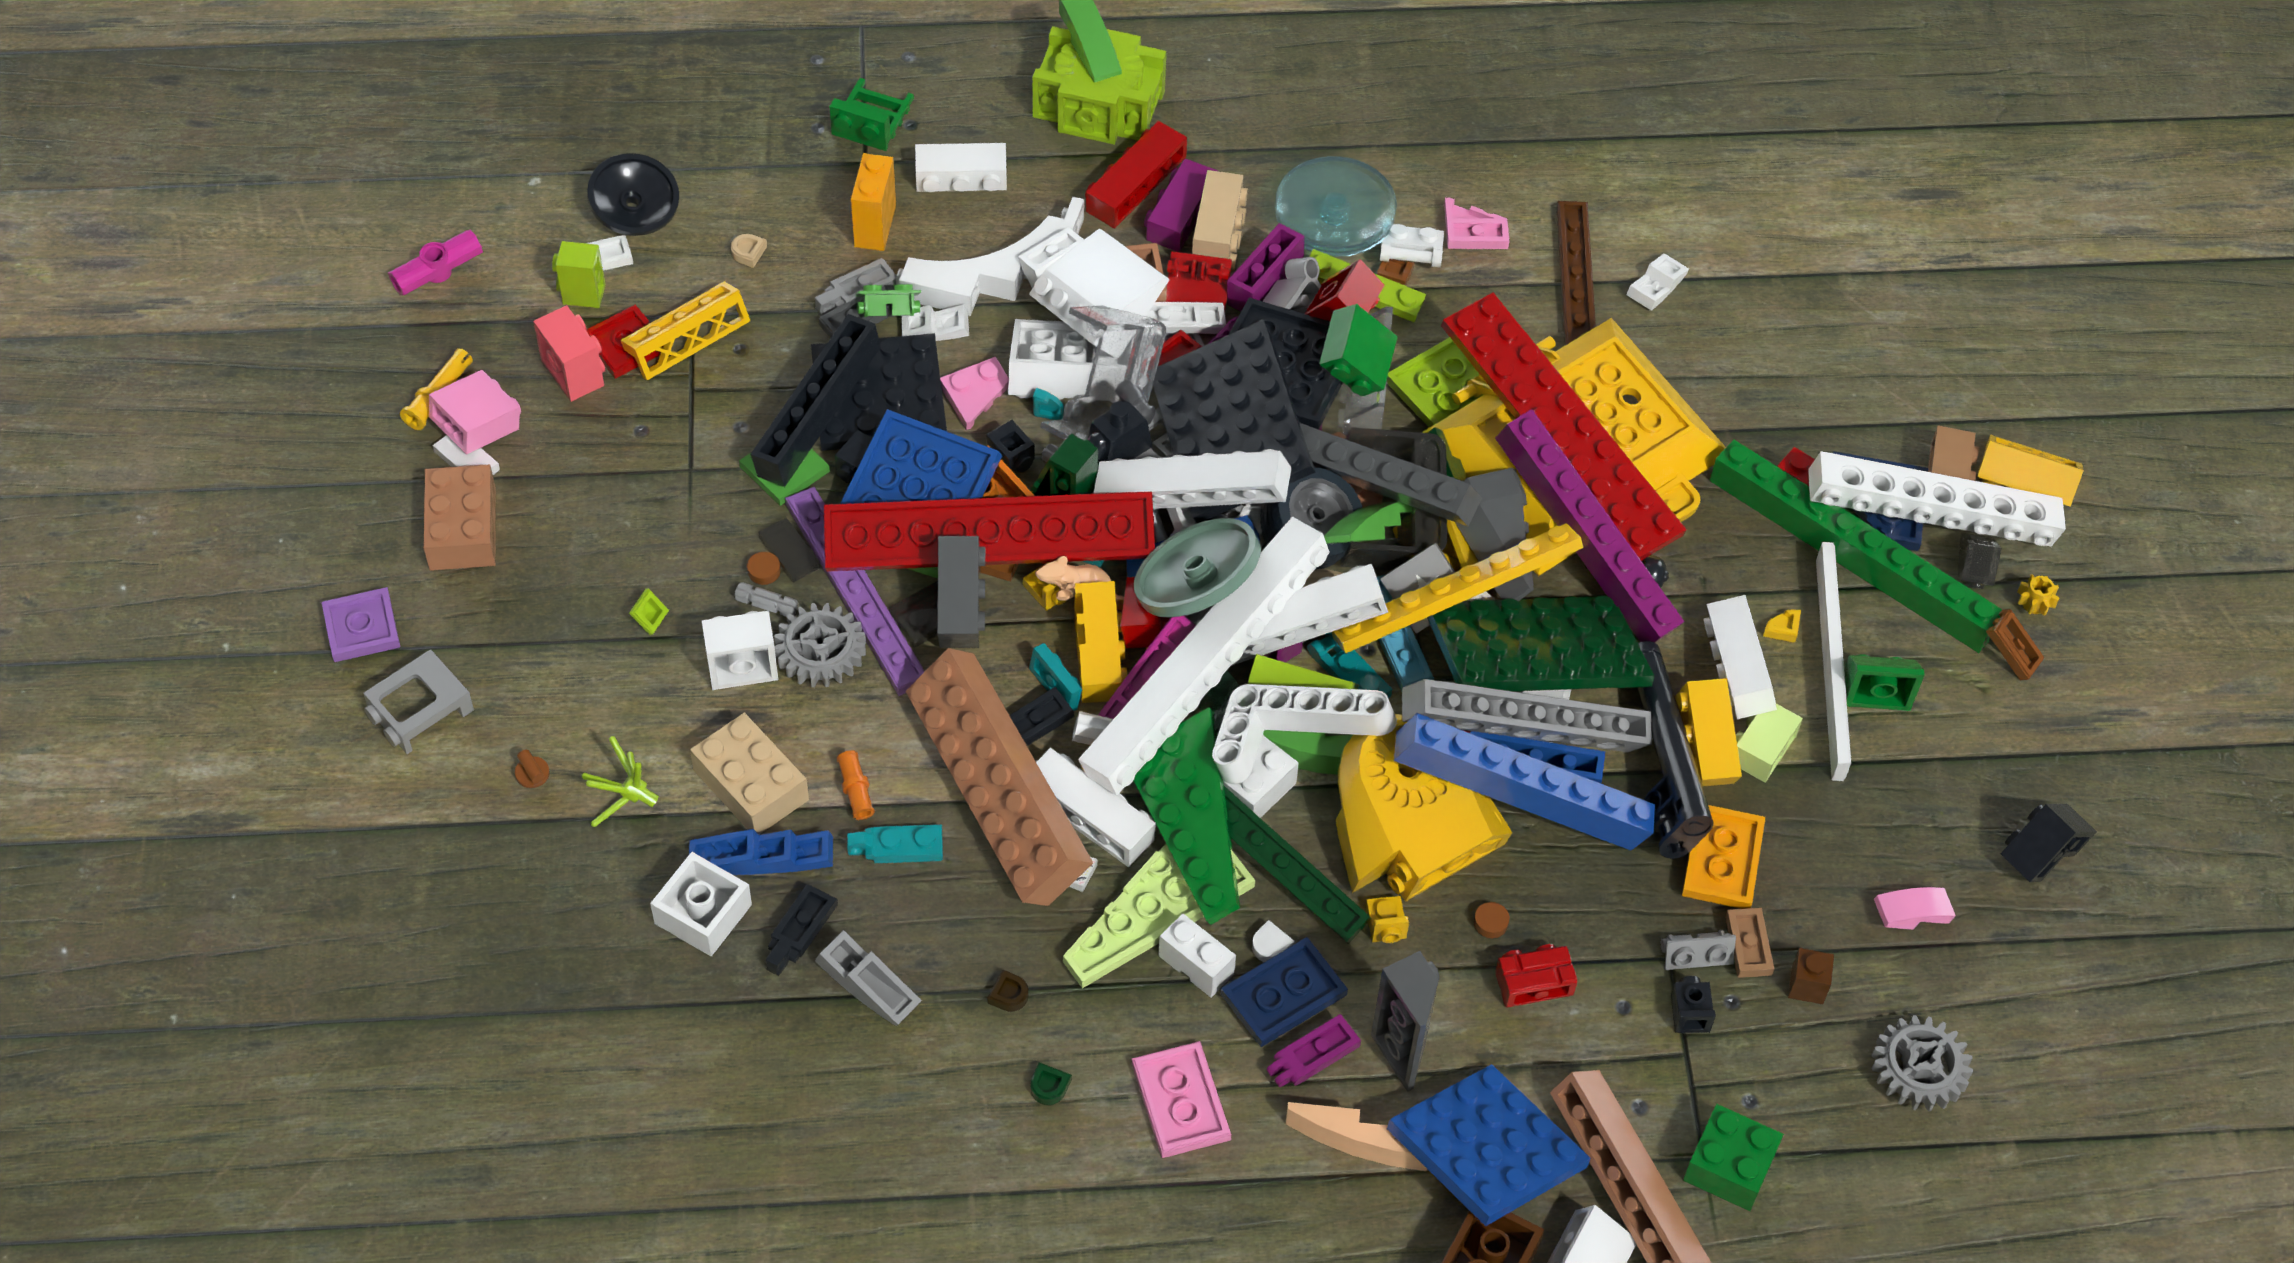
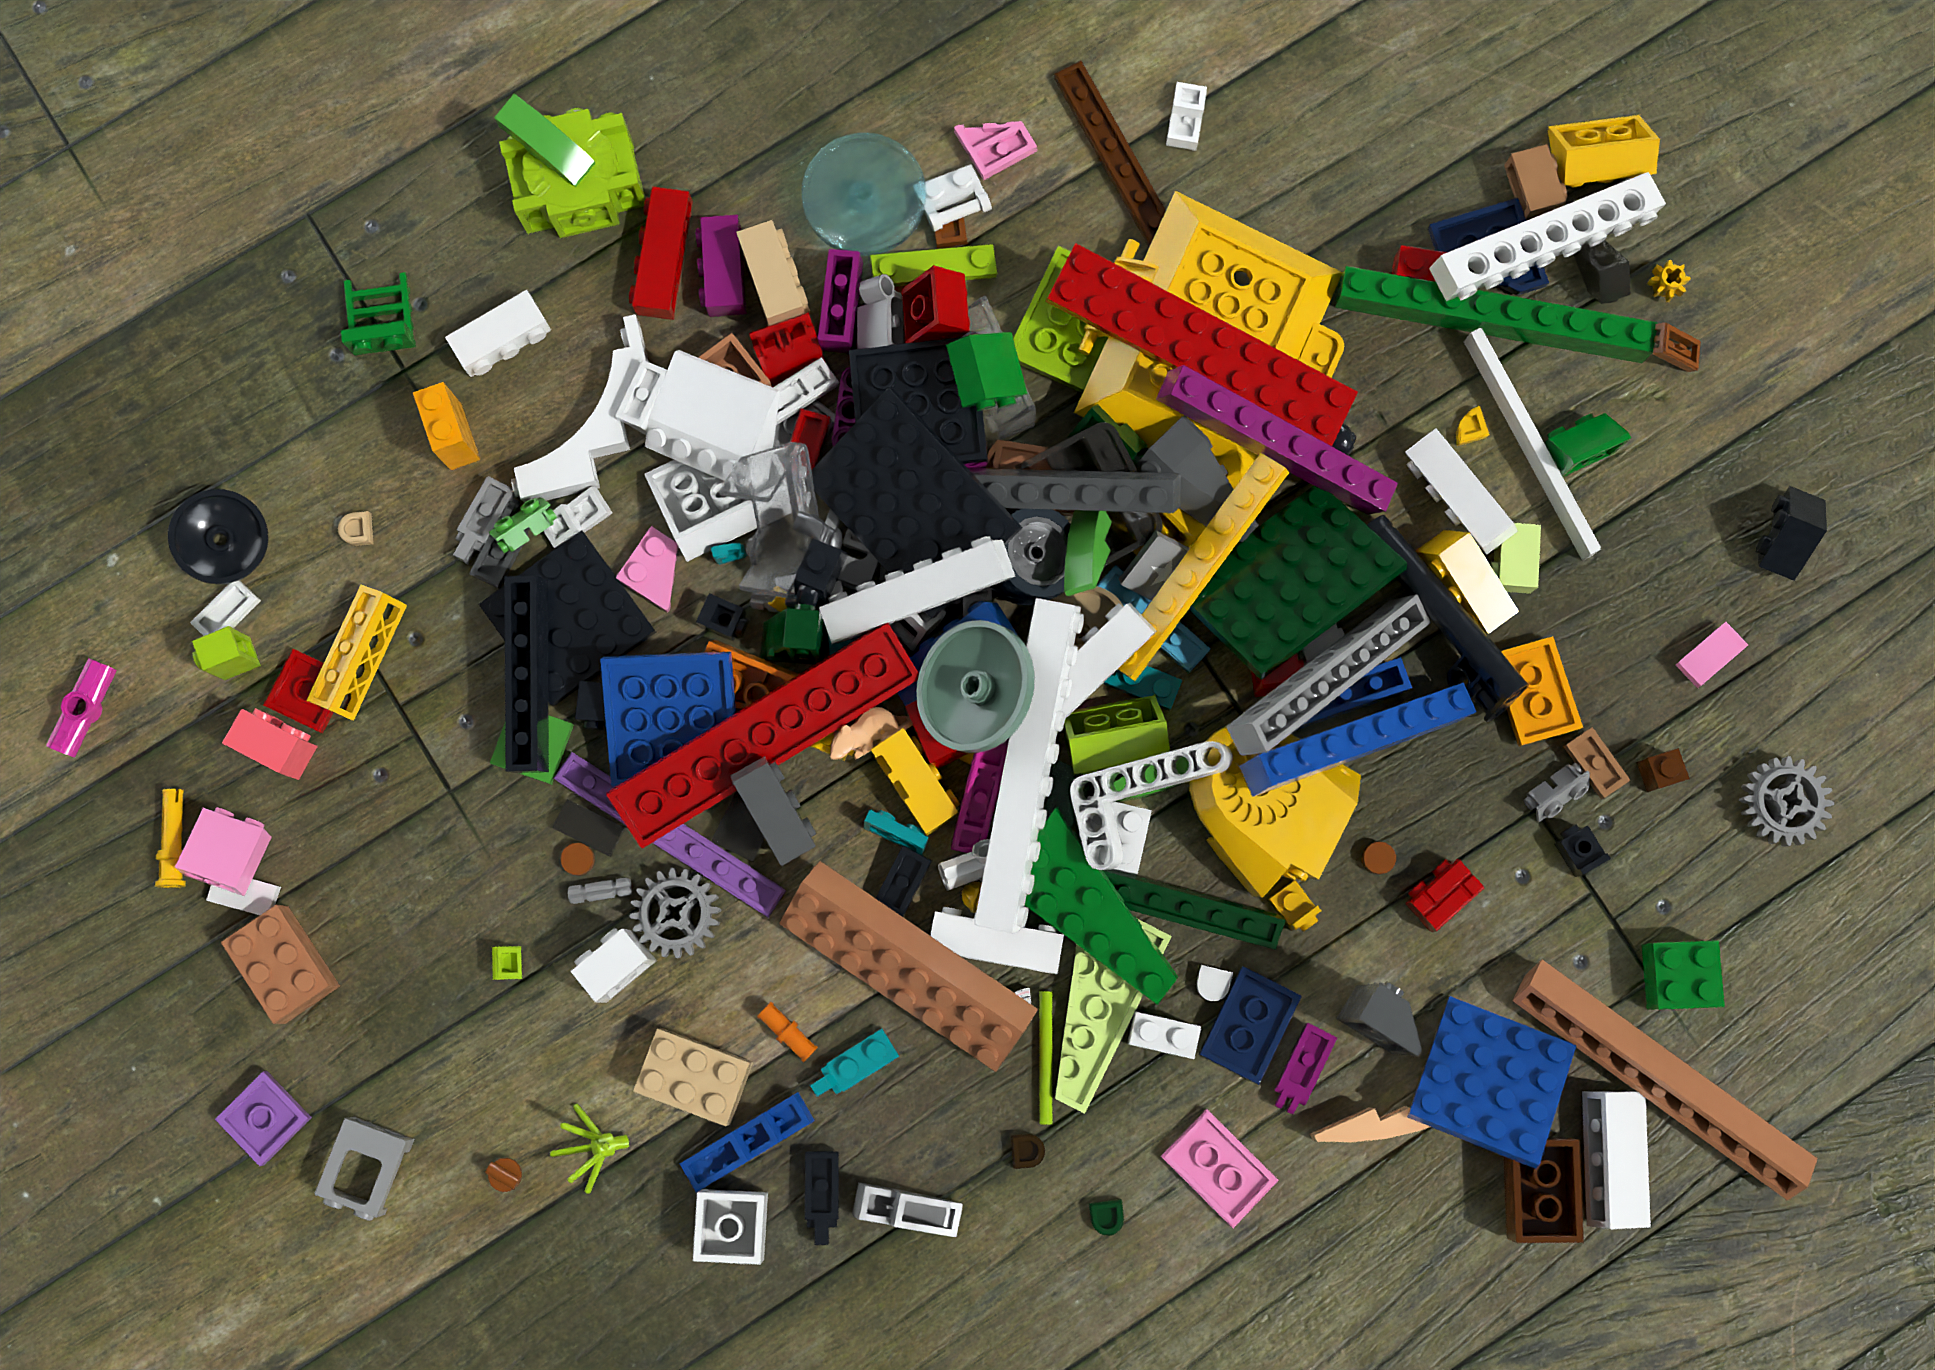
camera: 25 degrees left, 25 degrees up
none -> lime bar [1039,991,1053,1124]

